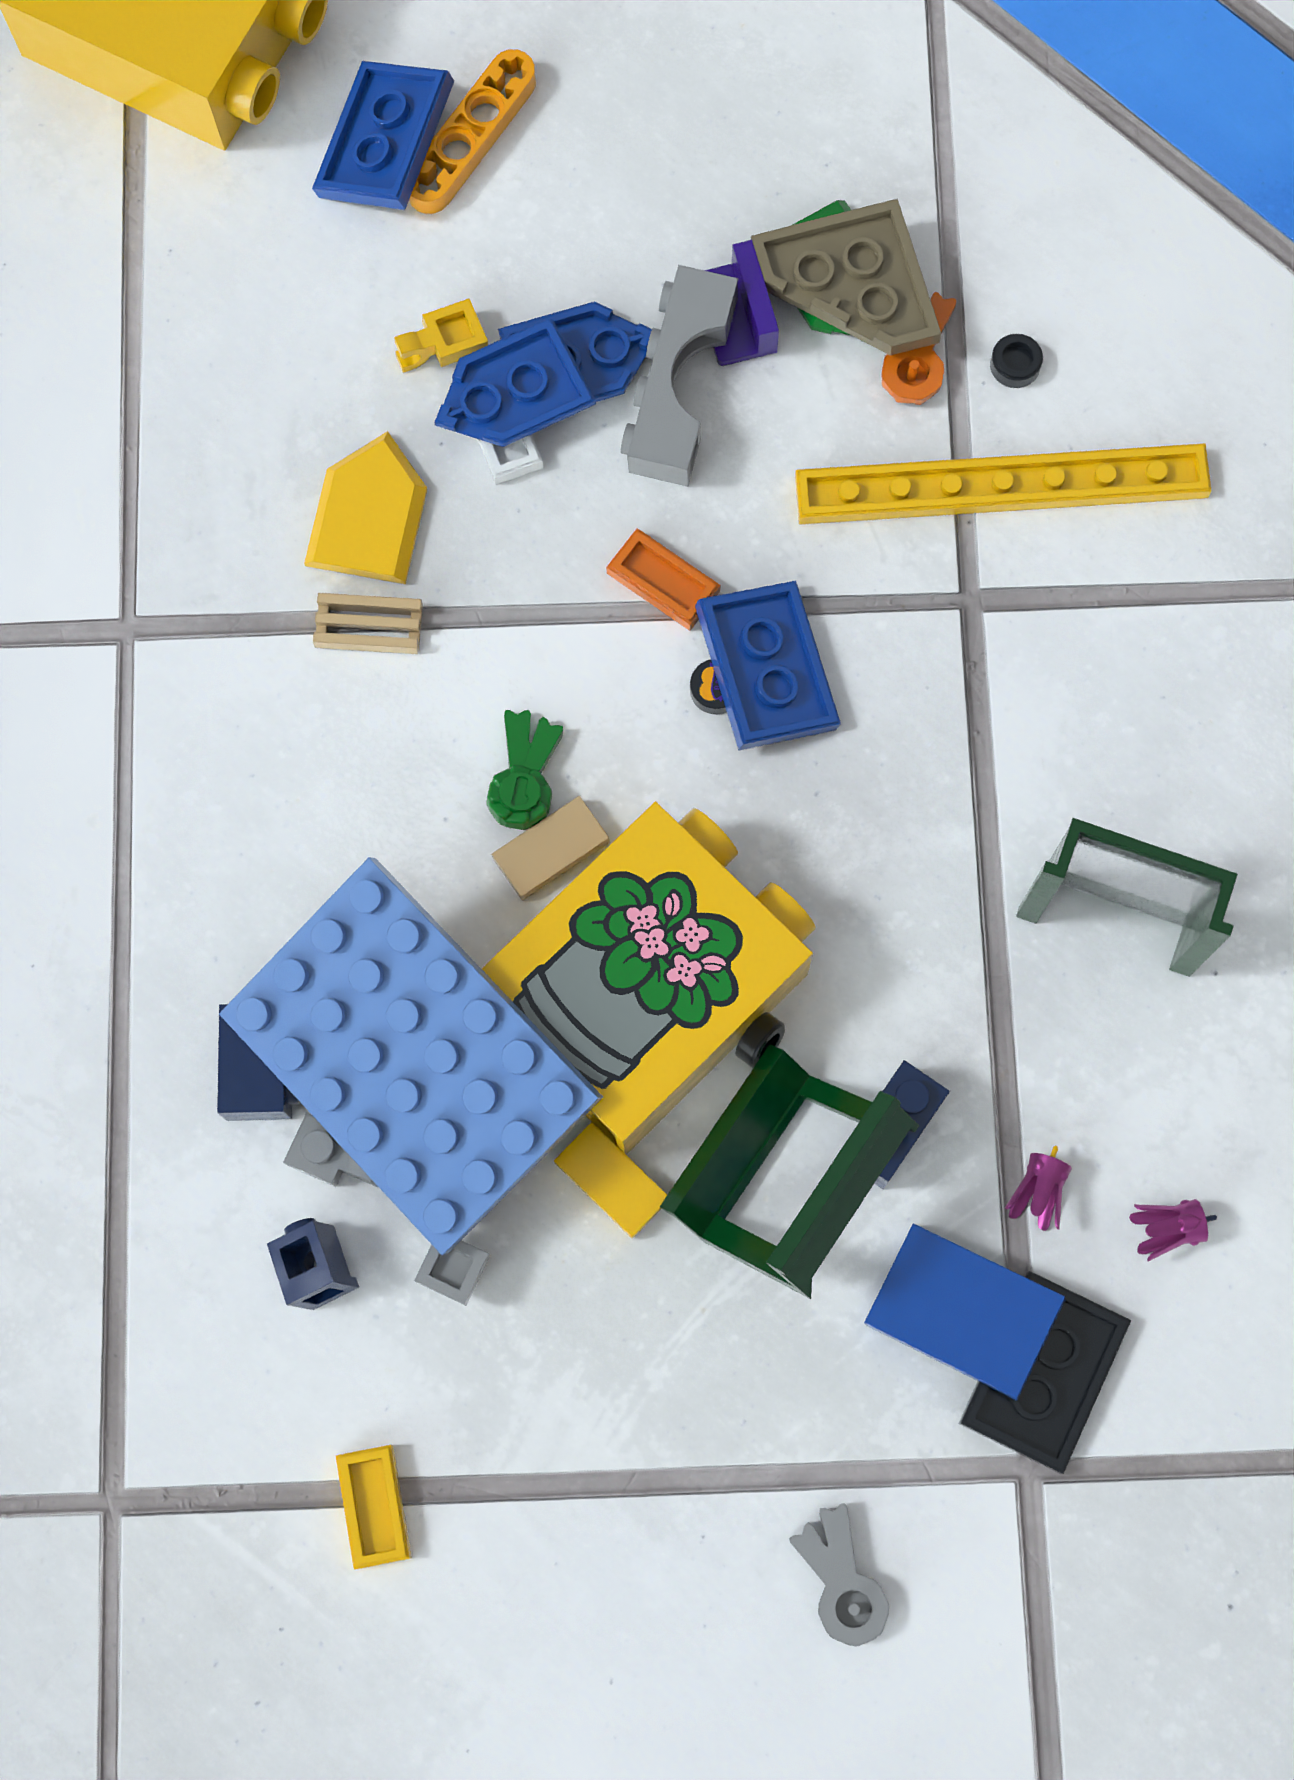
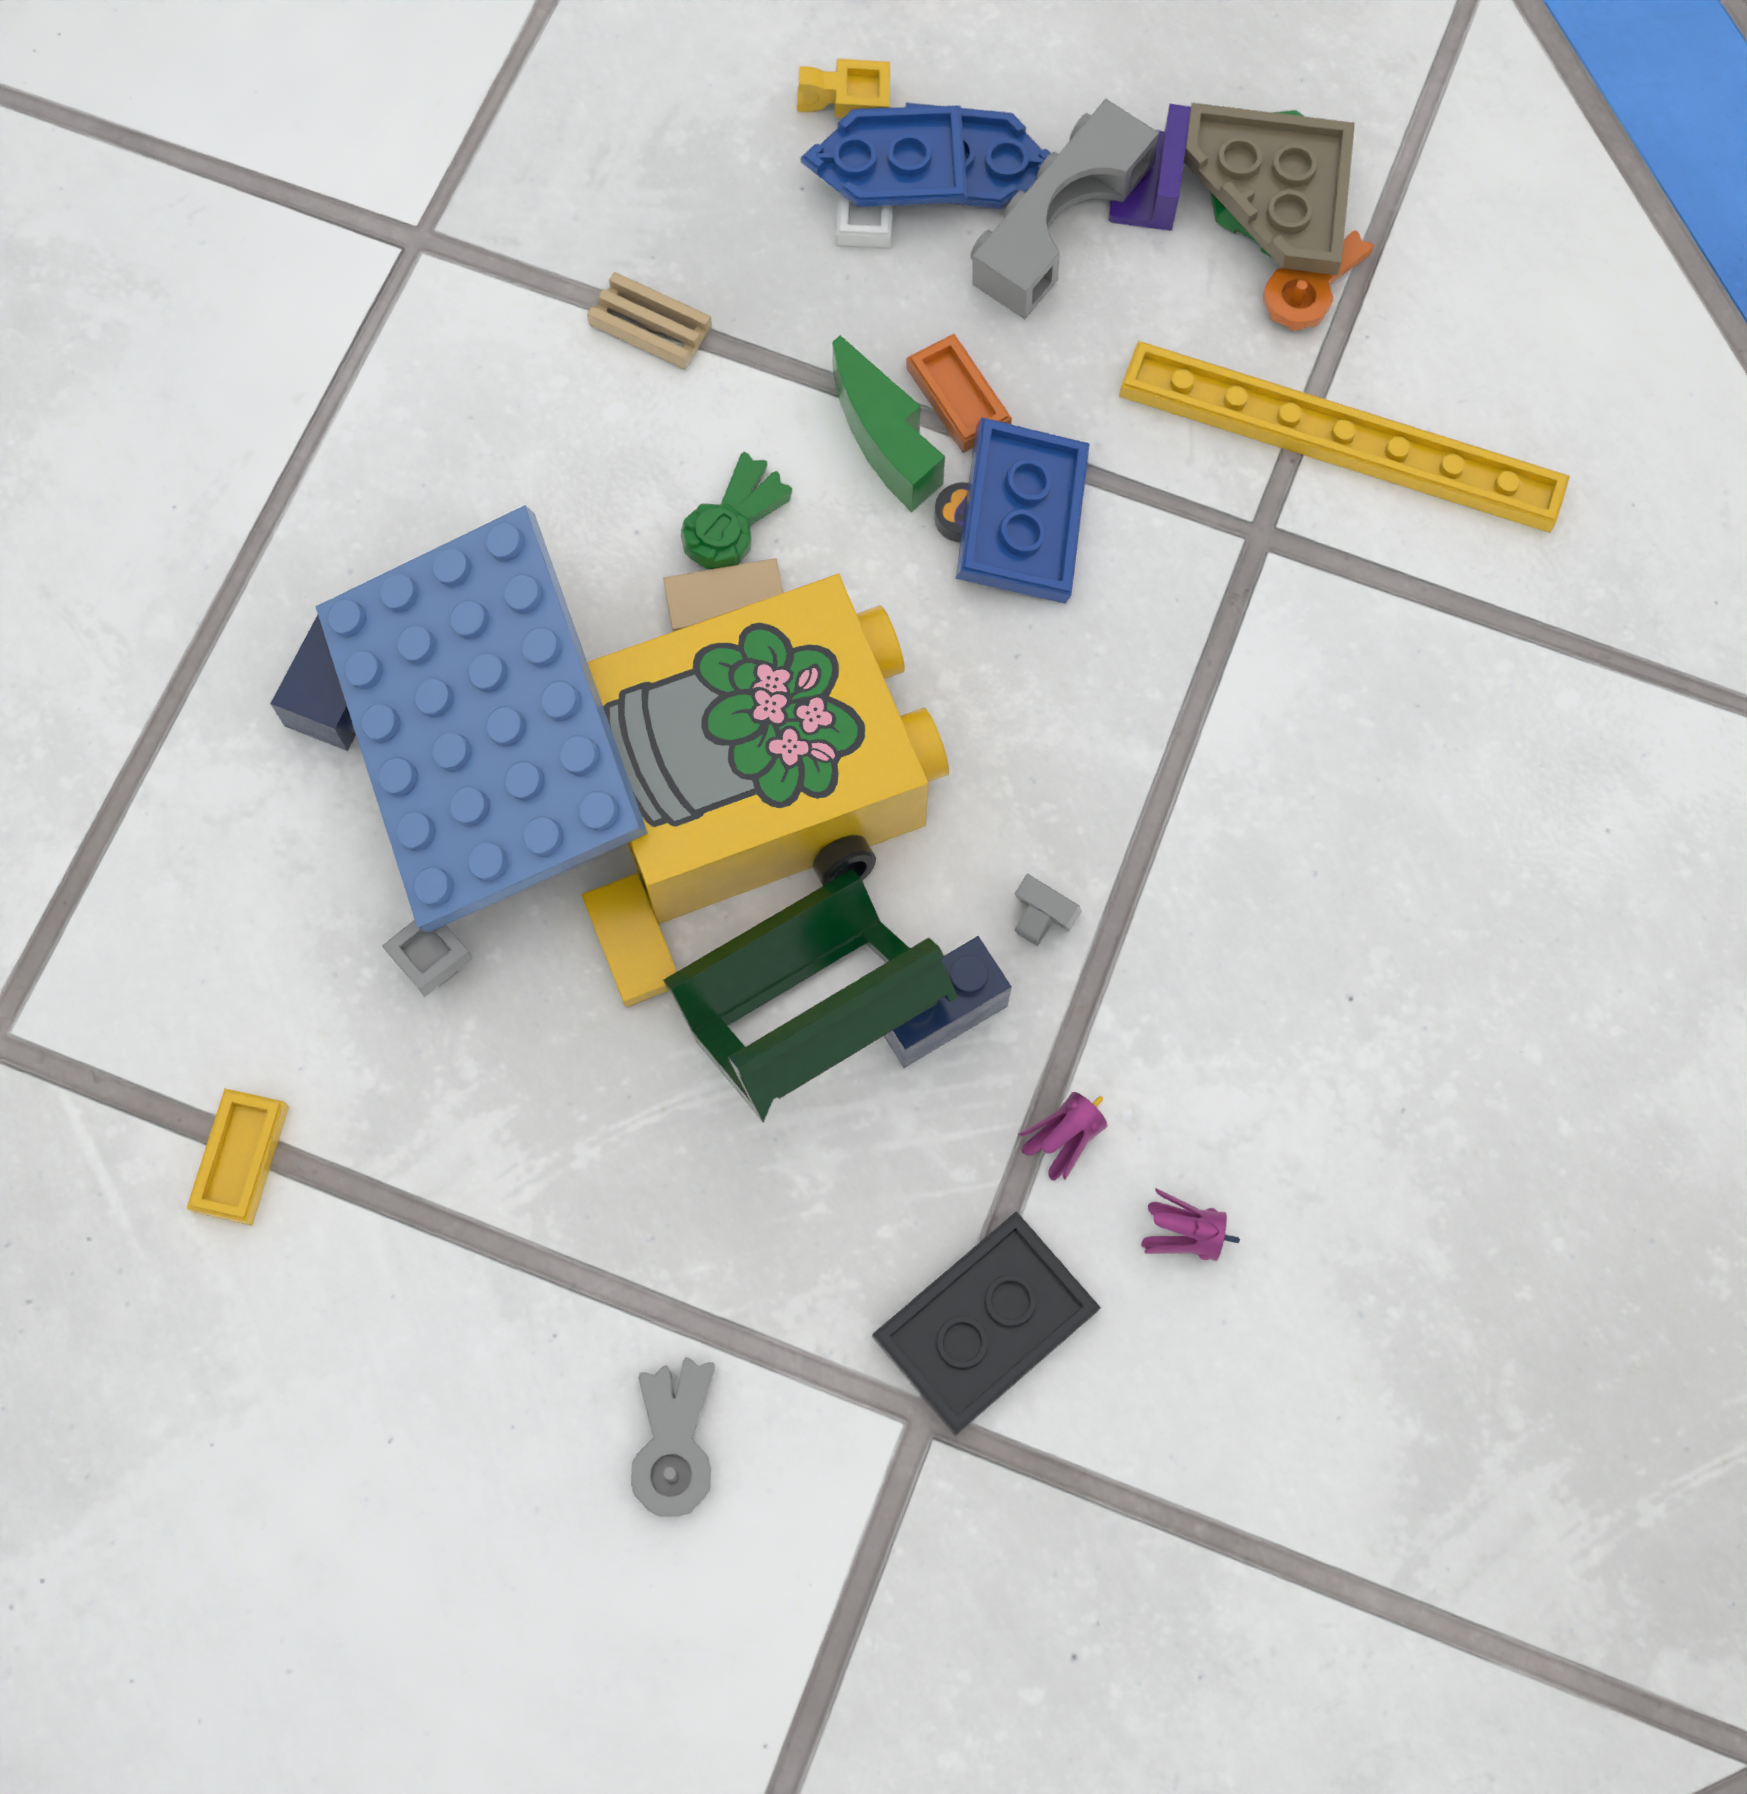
camera: 20 degrees right, 5 degrees down
dark blue brick [267,1218,359,1310] -> none
light grey plate [283,1113,378,1188] -> none
yellow tile [304,431,427,584] -> none
blue tile [864,1223,1066,1401] -> none
black tile [990,334,1043,388] -> none
piece [1016,818,1238,977] -> none
none -> green slope [832,335,945,512]
none -> light grey tile [1014,873,1082,946]

